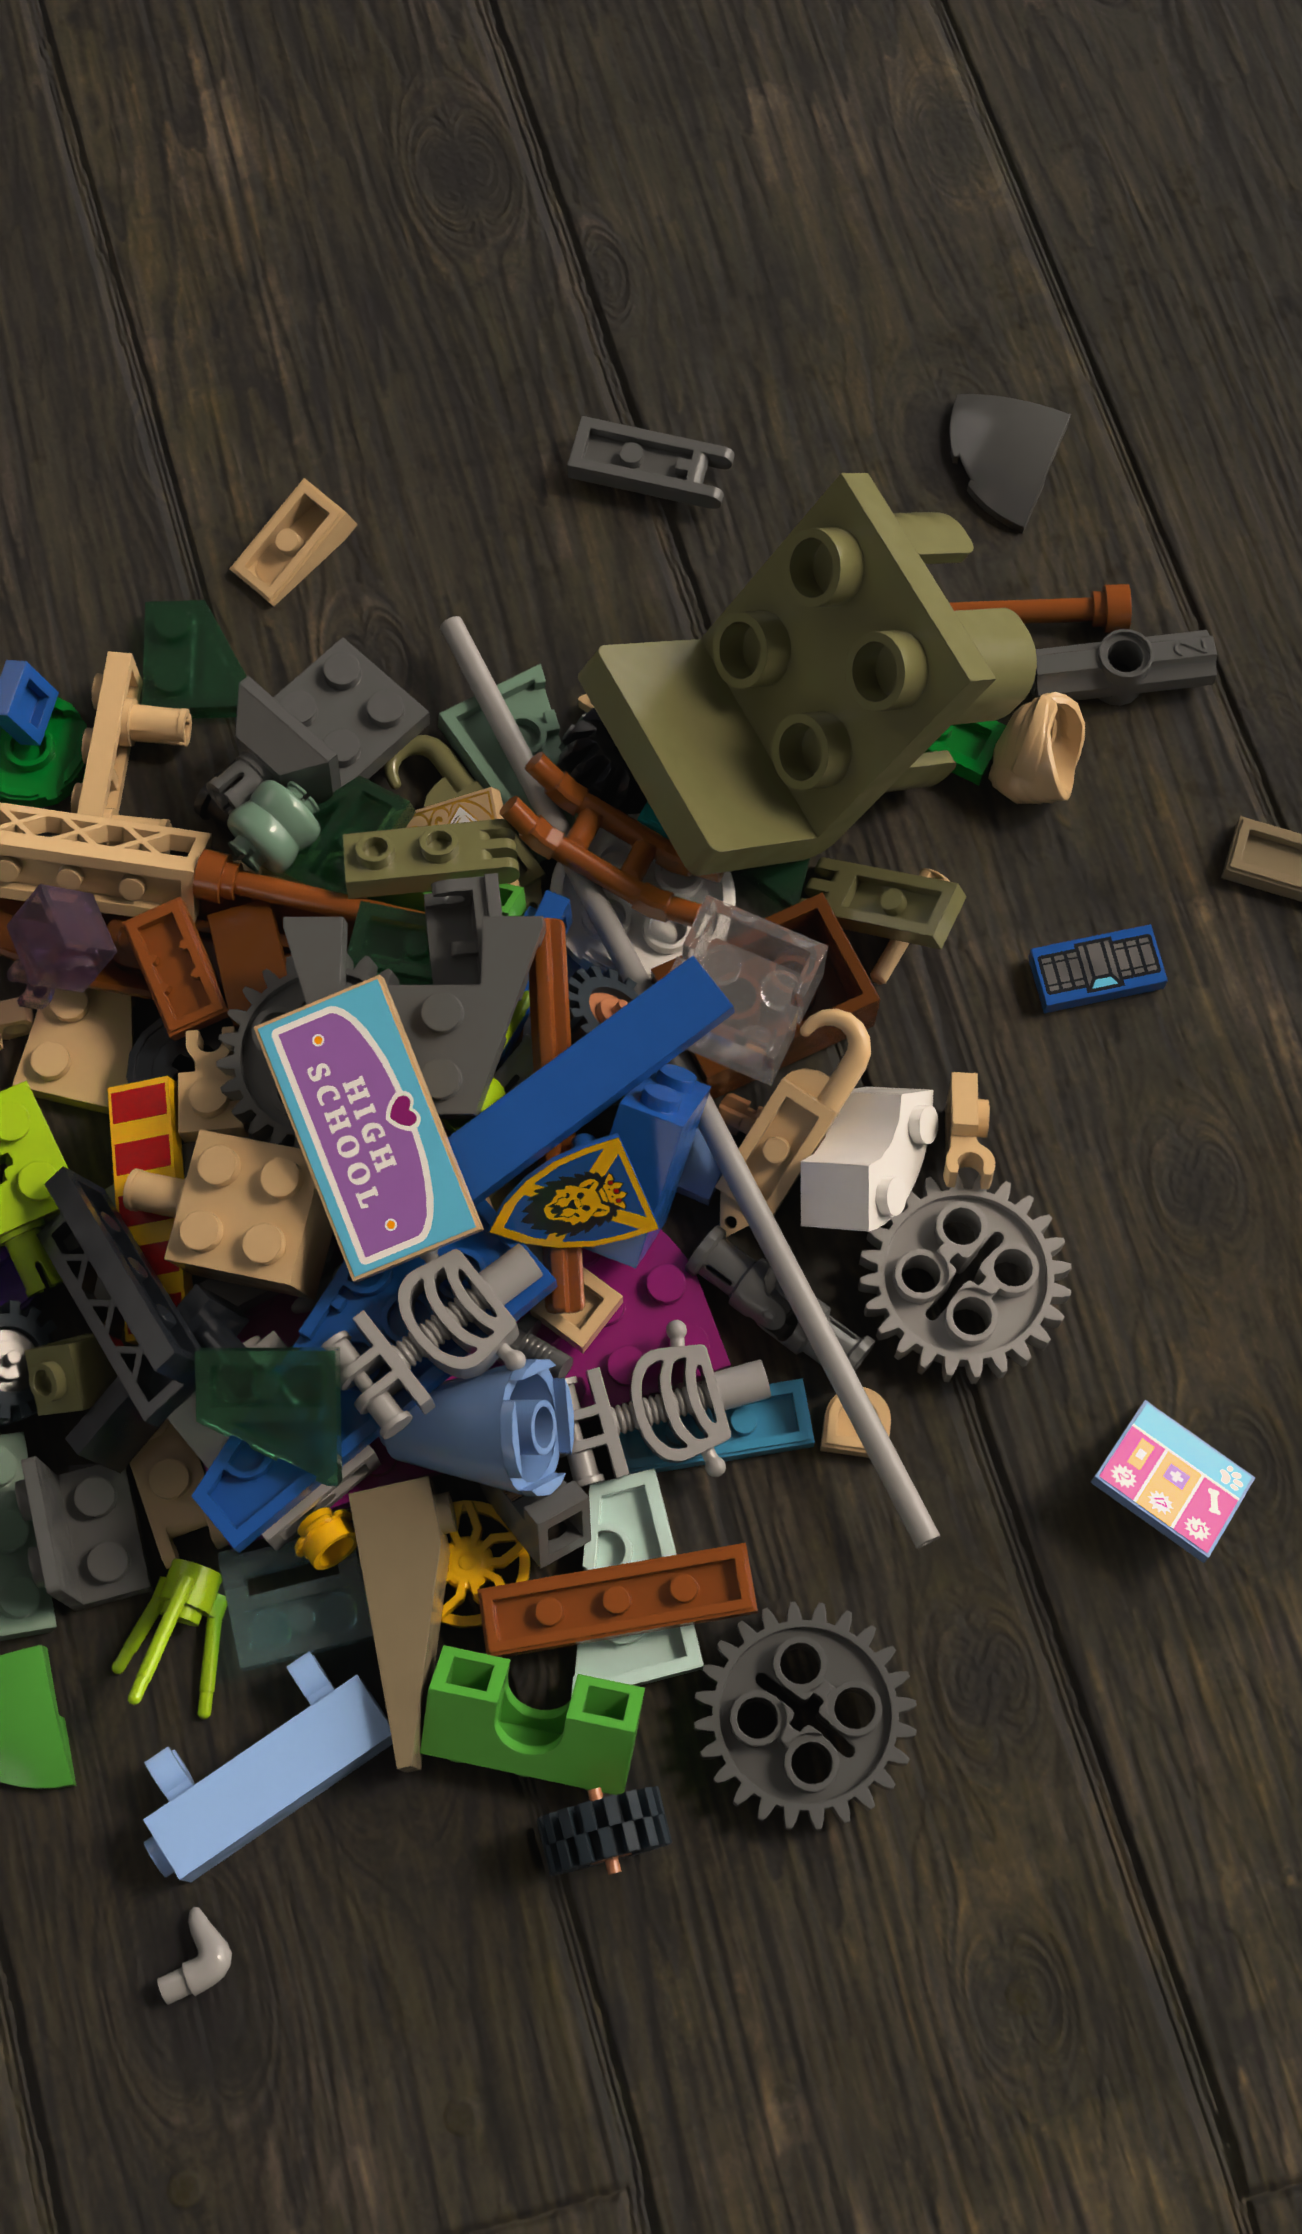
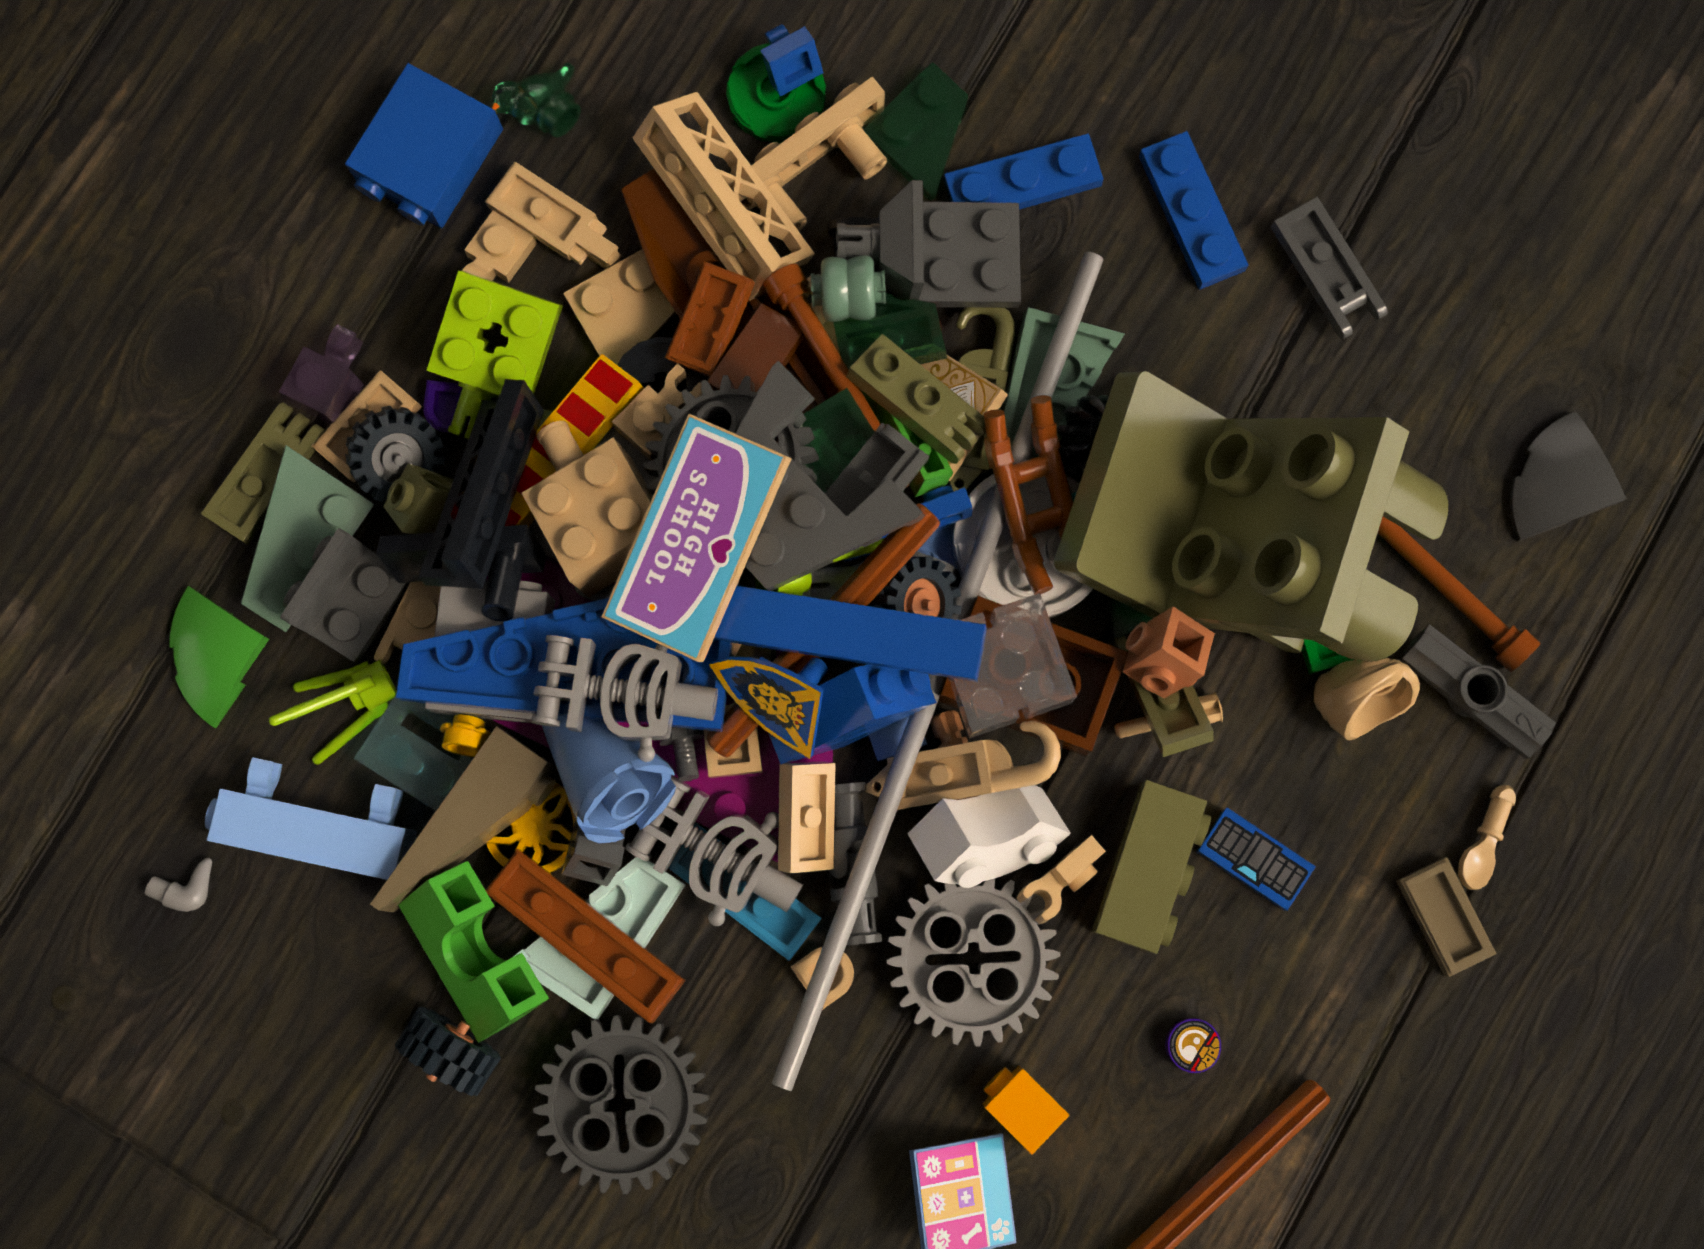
camera: 50 degrees right, 10 degrees up
brick [6,884,117,1010] -> none
clear green wing [195,1347,342,1486] -> none
tan slope [230,478,358,606] -> none
none -> tan plate [778,761,835,873]
none -> blue plate [944,133,1104,210]
none -> light orange brick [982,1065,1070,1155]
none -> olive brick [1091,780,1211,954]
none -> nougat brick [1123,606,1215,698]
none -> blue plate [1139,131,1249,290]
none -> tile [1165,1018,1221,1073]
none -> tan piece [1458,785,1516,890]

